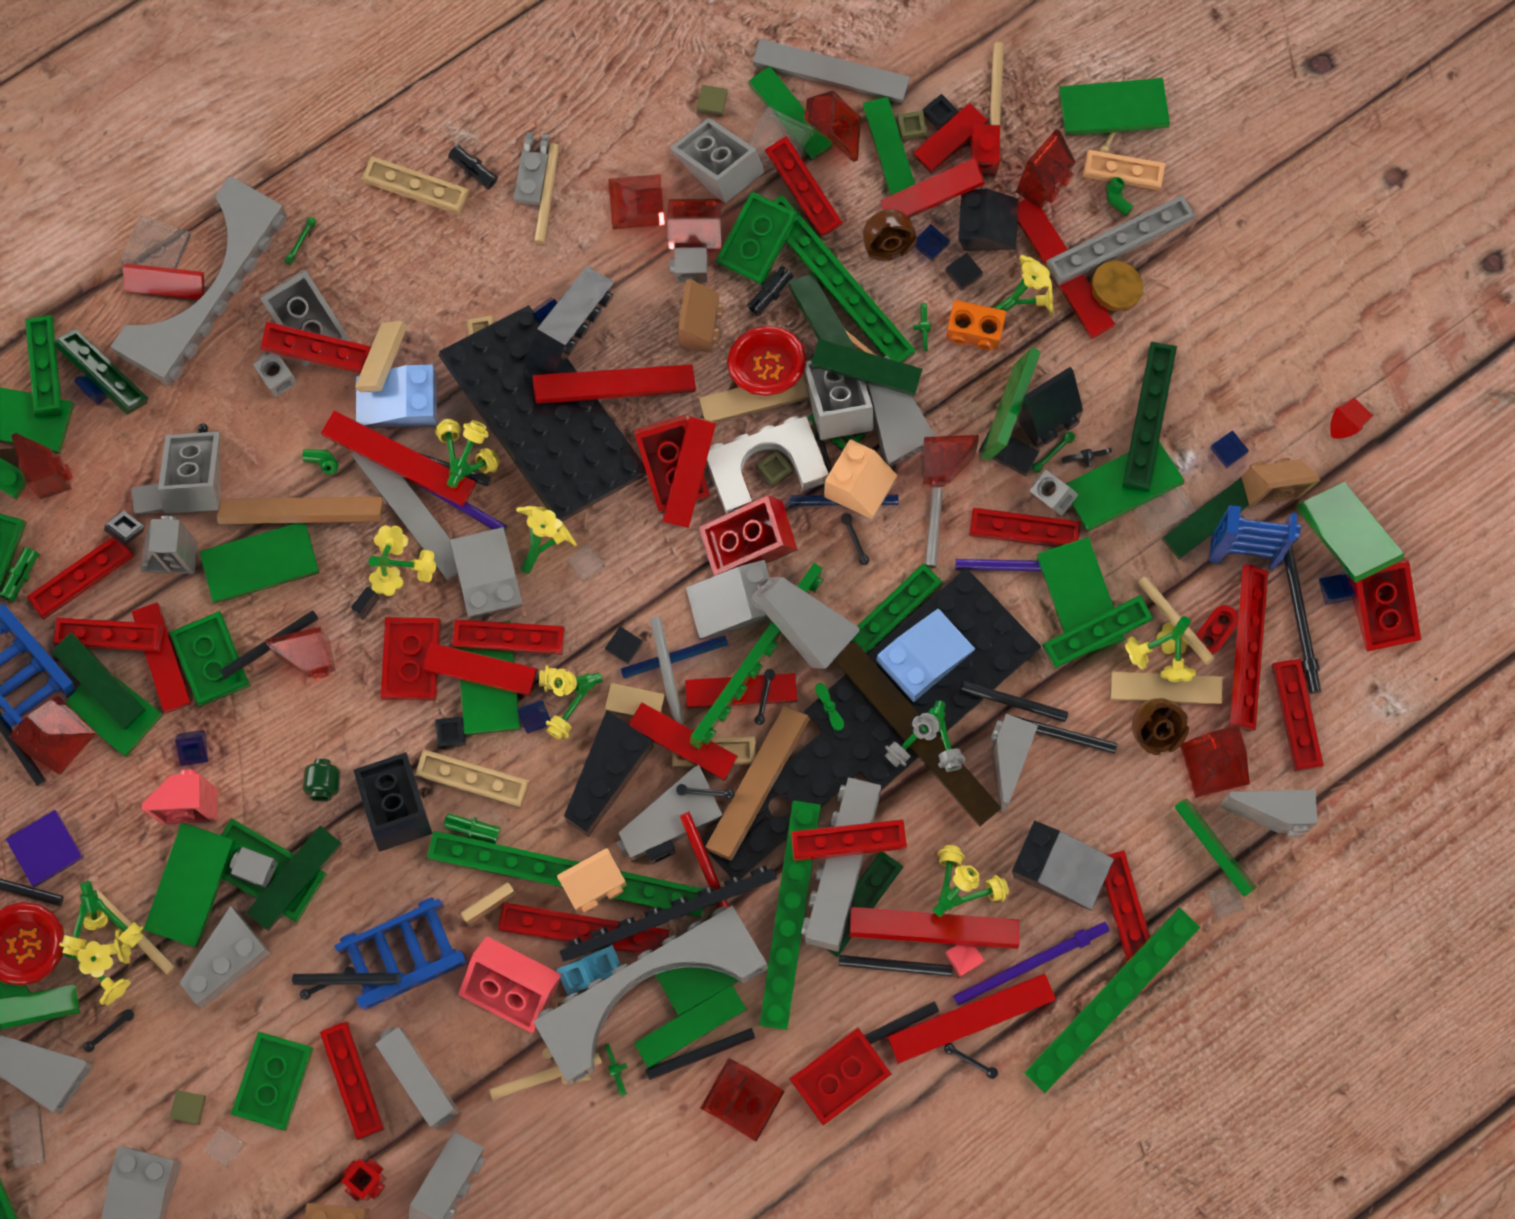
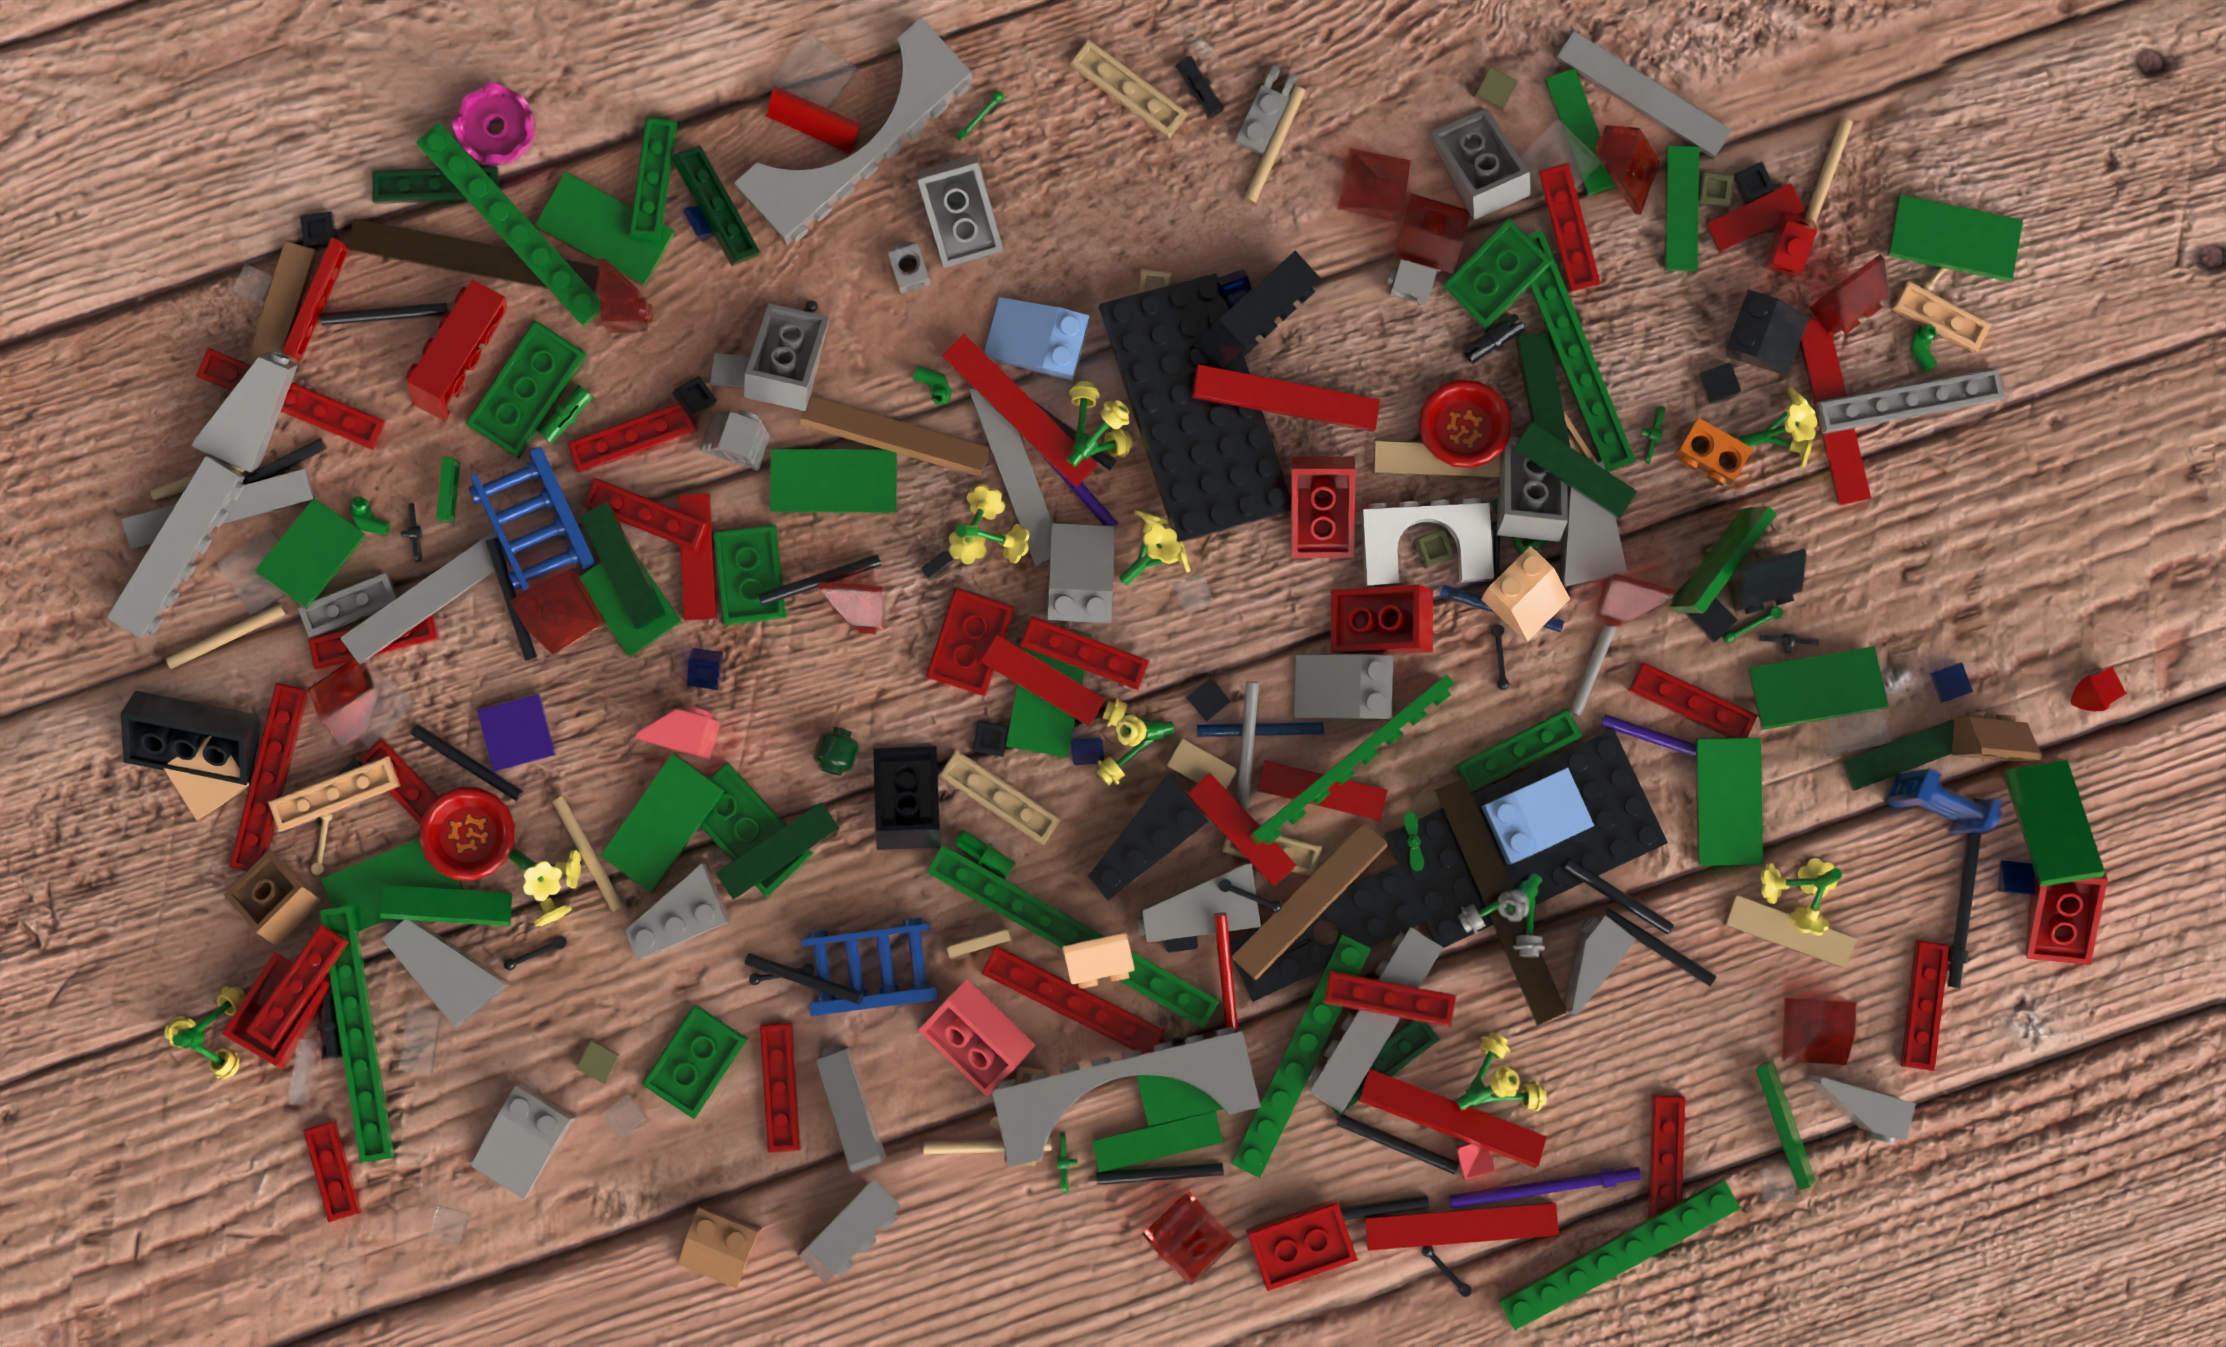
camera: 15 degrees right, 10 degrees up
plant [59,881,144,956] -> none
light grey brick [230,847,278,888] -> none
red plate [260,322,371,374] -> none
red brick [341,1158,386,1202] -> none
tan tile [355,321,407,392] -> none
medium azure slope [556,944,621,996] -> none
black plate [560,865,778,962] -> none
red tile [662,416,716,528] -> none
medium nougat slope [678,279,724,352] -> none
light grey slope [752,577,860,669] -> none
black hinge [754,669,775,725] -> none
reddish brown cylinder [863,210,917,261] -> none
red tile [880,158,985,218] -> none
clear blue tile [914,224,950,262] -> none
slope [1012,820,1114,911] -> none
light grey brick [1029,470,1079,516] -> none
green tile [1042,595,1153,669] -> none
pearl gold tile [1091,260,1144,312] -> none
dark green tile [1122,342,1177,492] -> none
reddish brown cylinder [1131,698,1189,755] -> none
tan bar [1138,576,1215,665] -> none
red plate [1196,605,1239,655] -> none
red tile [1230,564,1268,731] -> none

